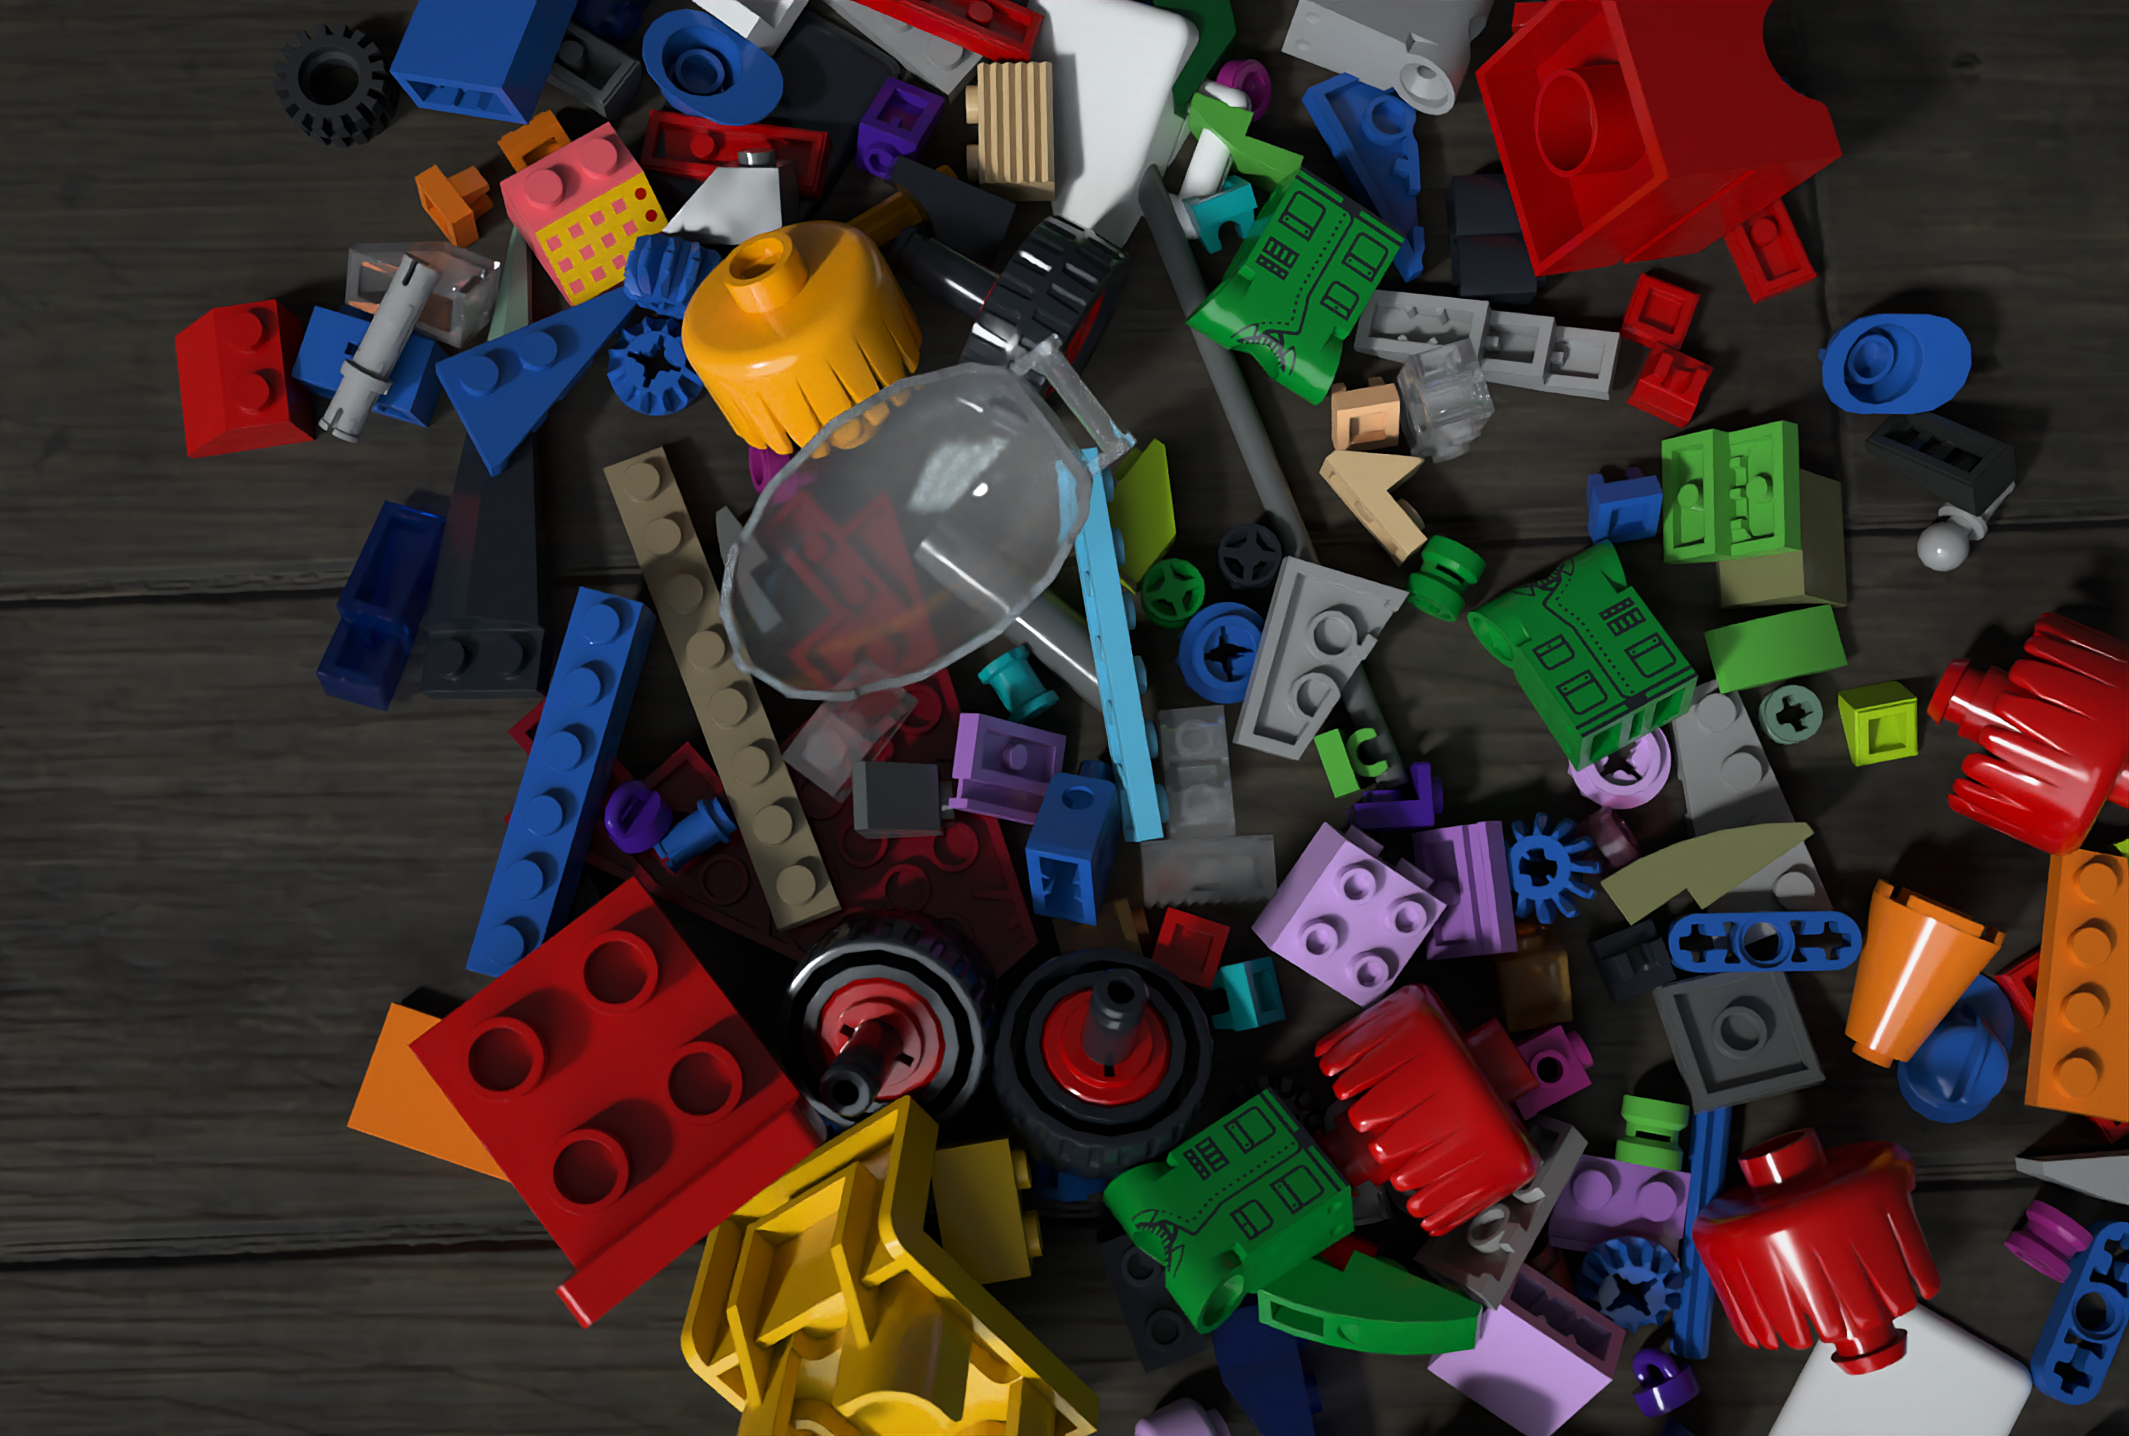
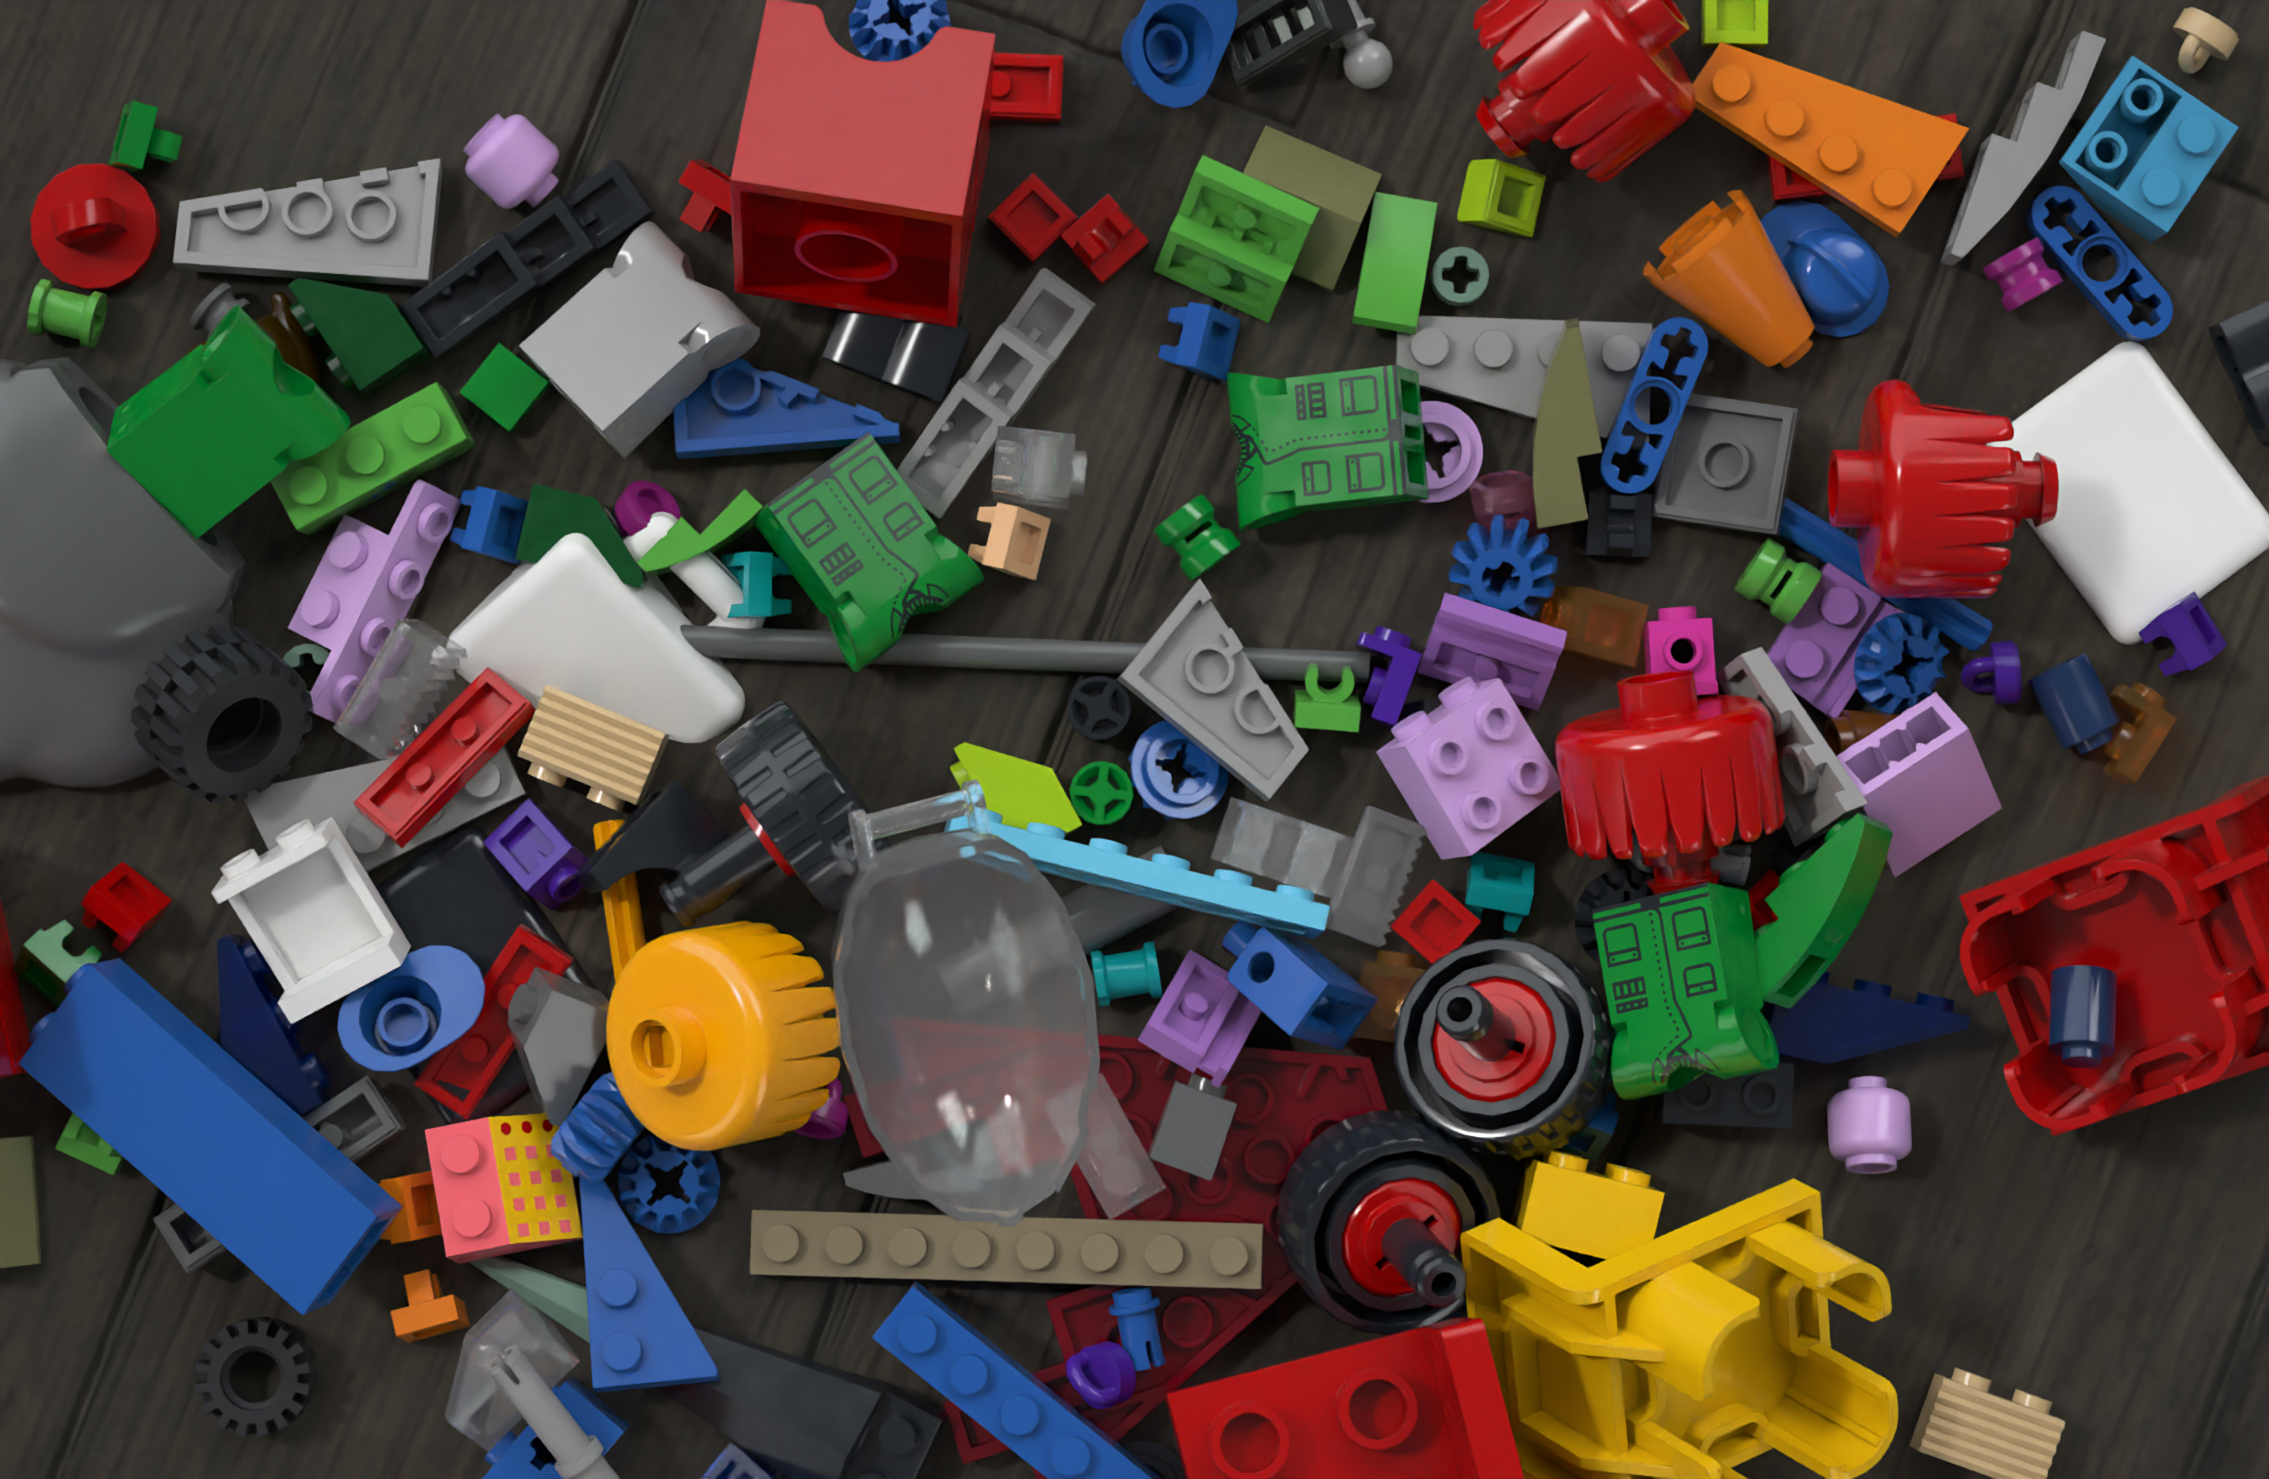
camera: 75 degrees left, 5 degrees up
tan slope [1319,450,1427,567] -> none

